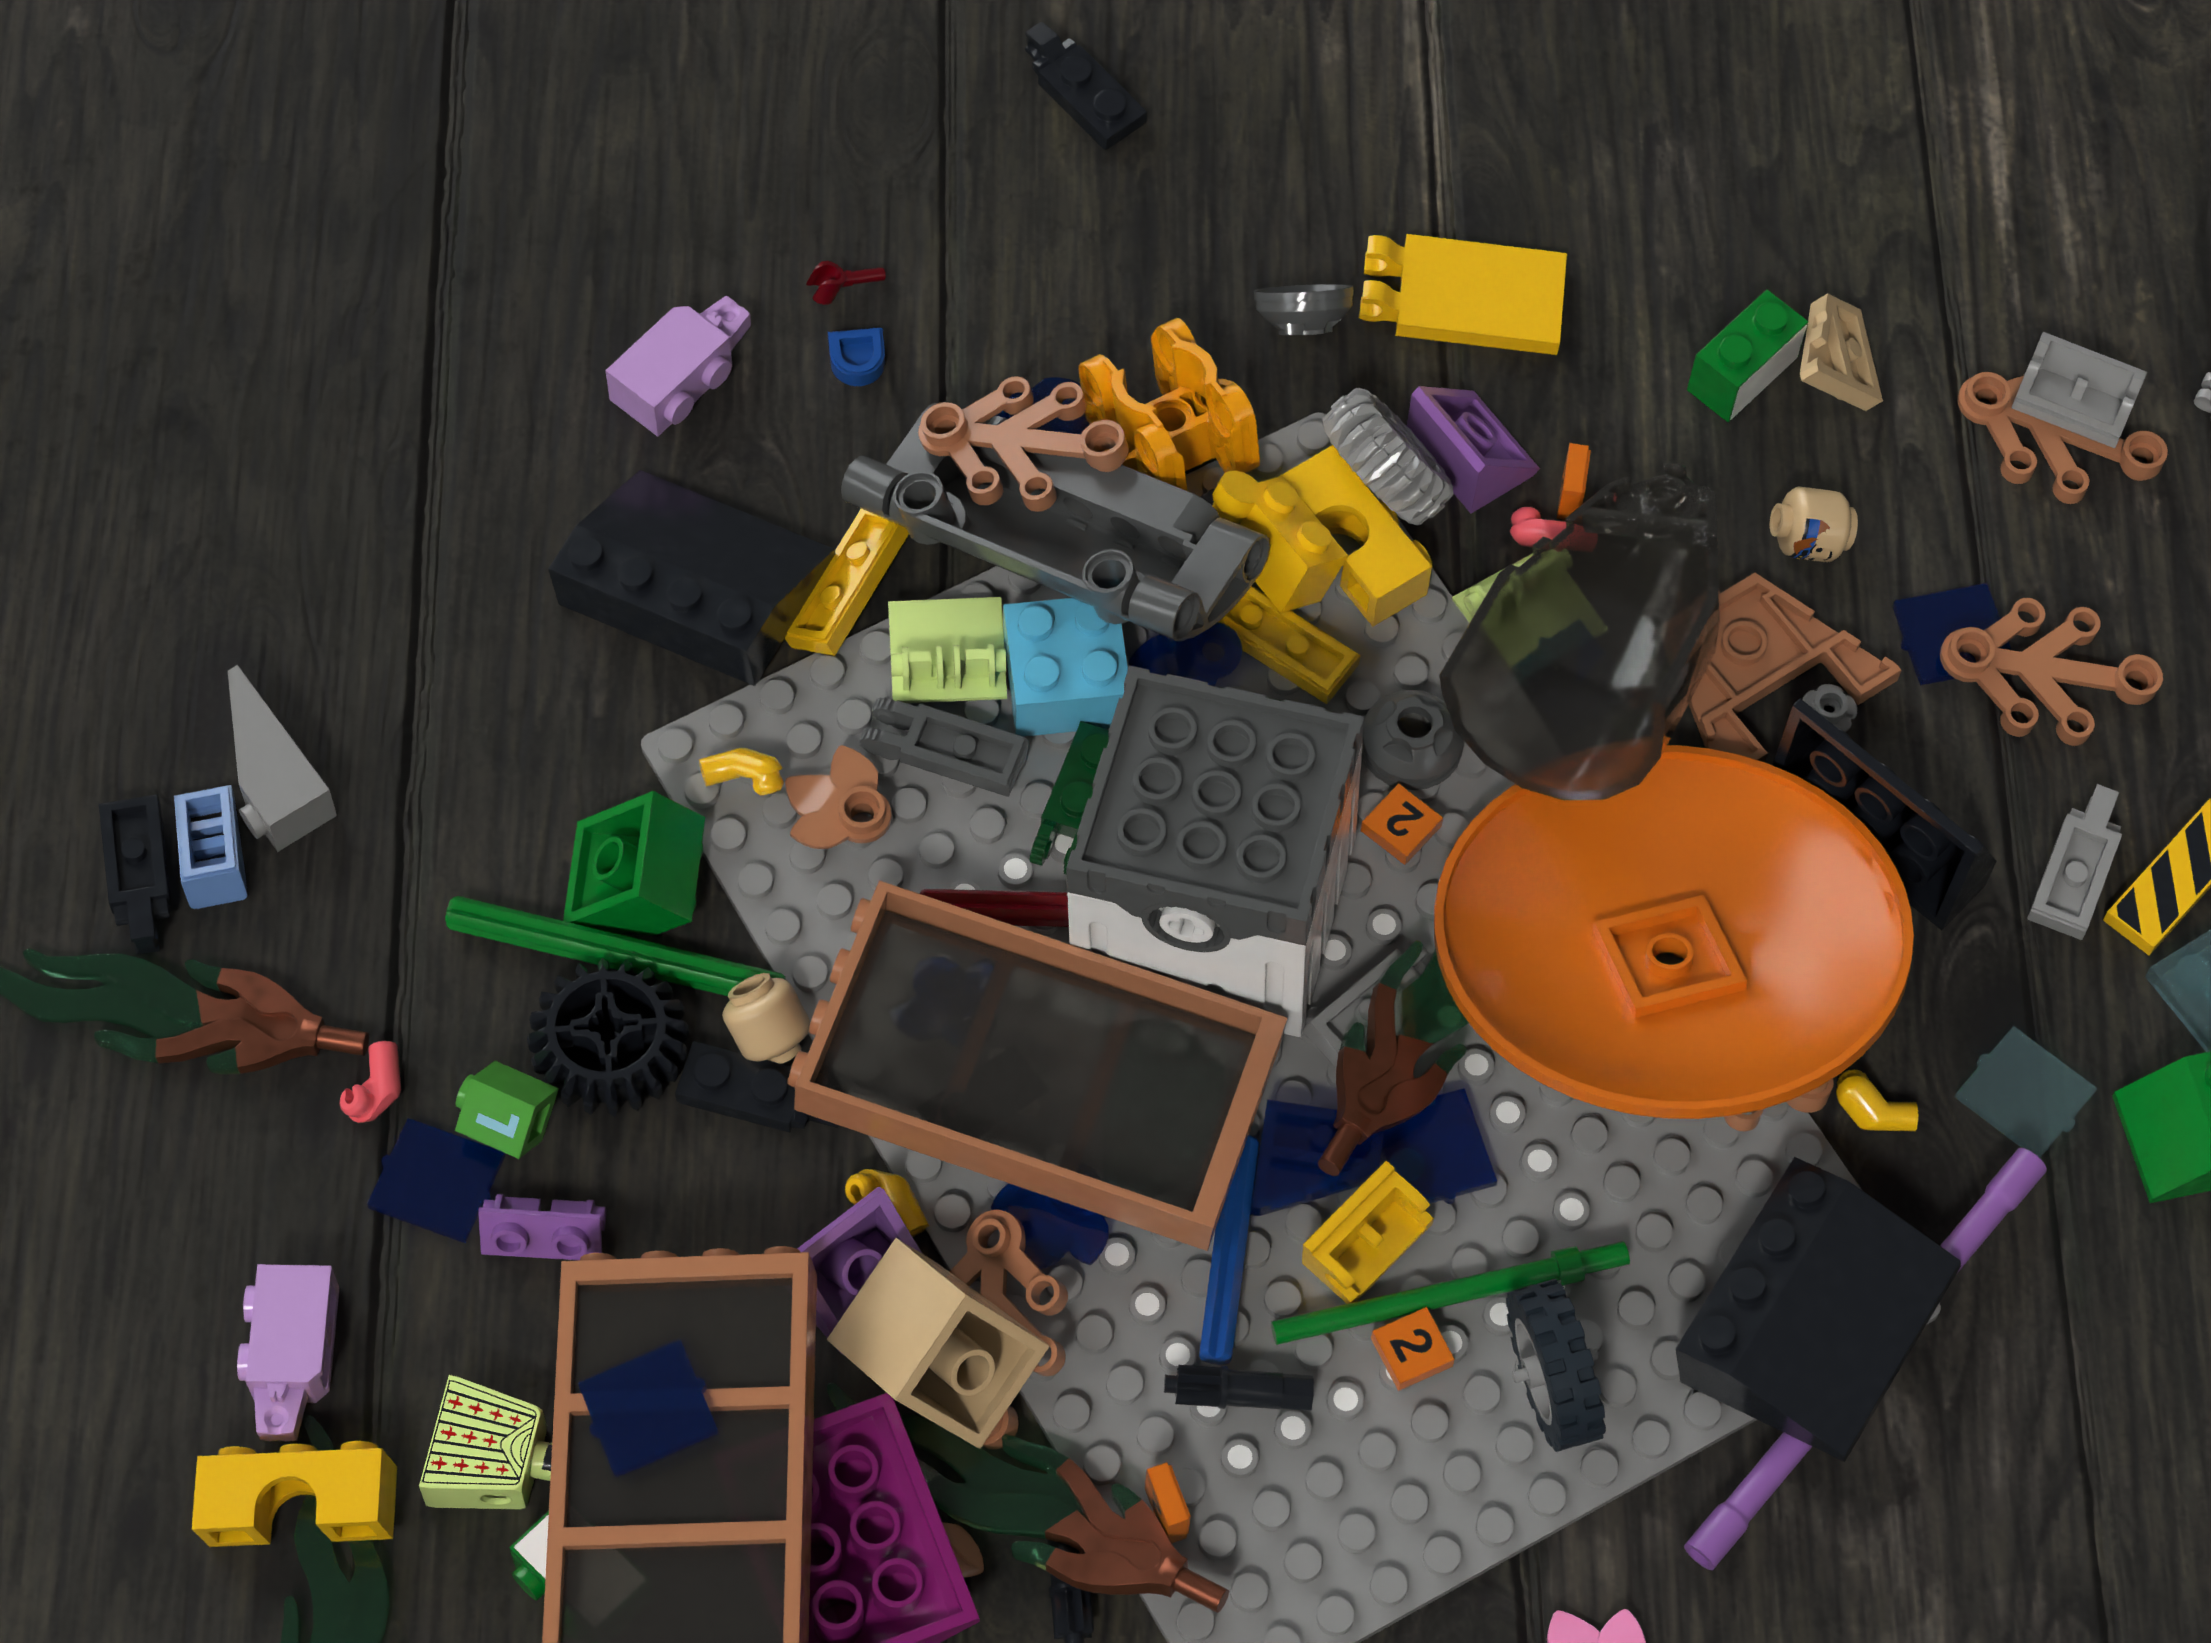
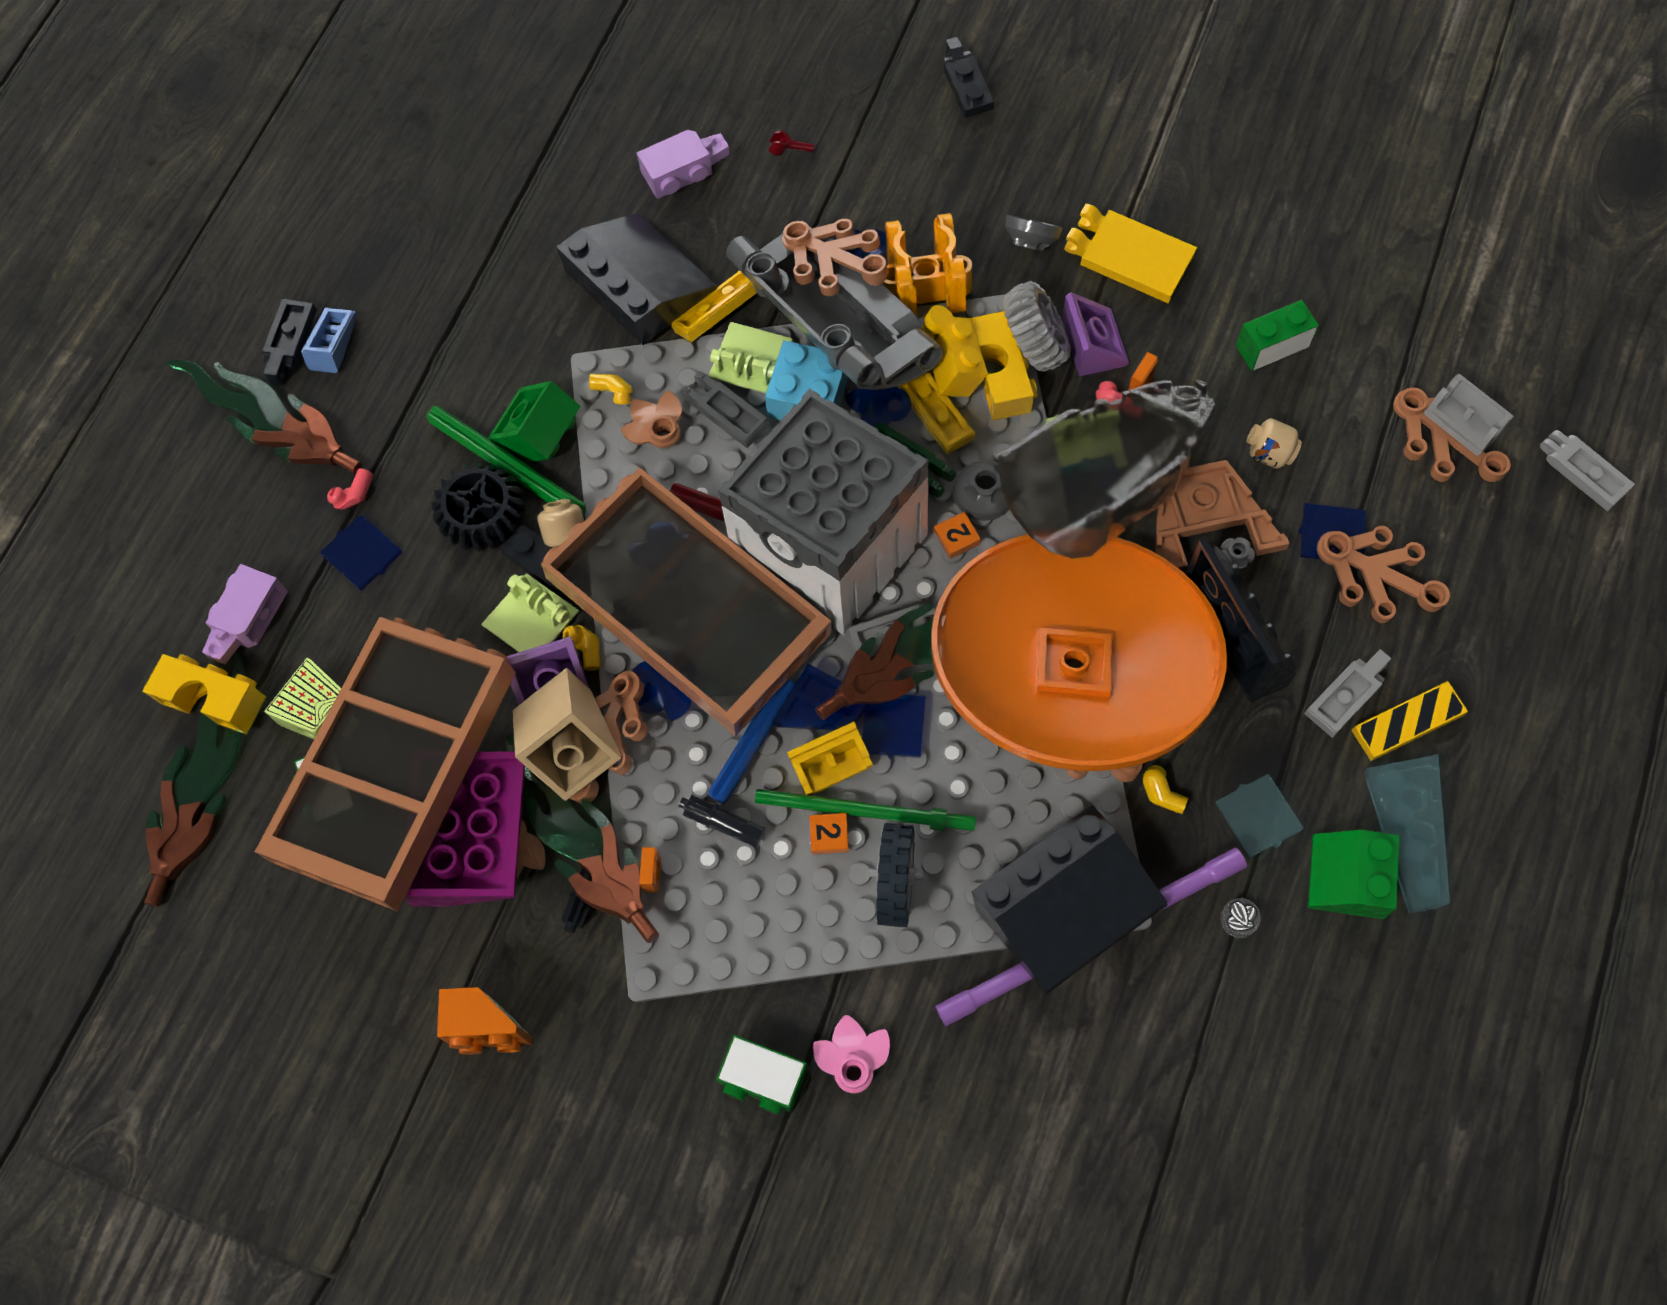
camera: 30 degrees right, 5 degrees up
light grey slope [228,665,337,852] -> none
bright green brick [455,1061,559,1159] -> none
medium lavender hinge [478,1194,606,1260] -> none
clear blue piece [578,1339,719,1478] -> none
blue tile [828,328,885,386] -> none
tan wing [1800,293,1883,411] -> none
none -> yellowish green hinge [481,573,579,652]
none -> tile [1220,898,1261,938]

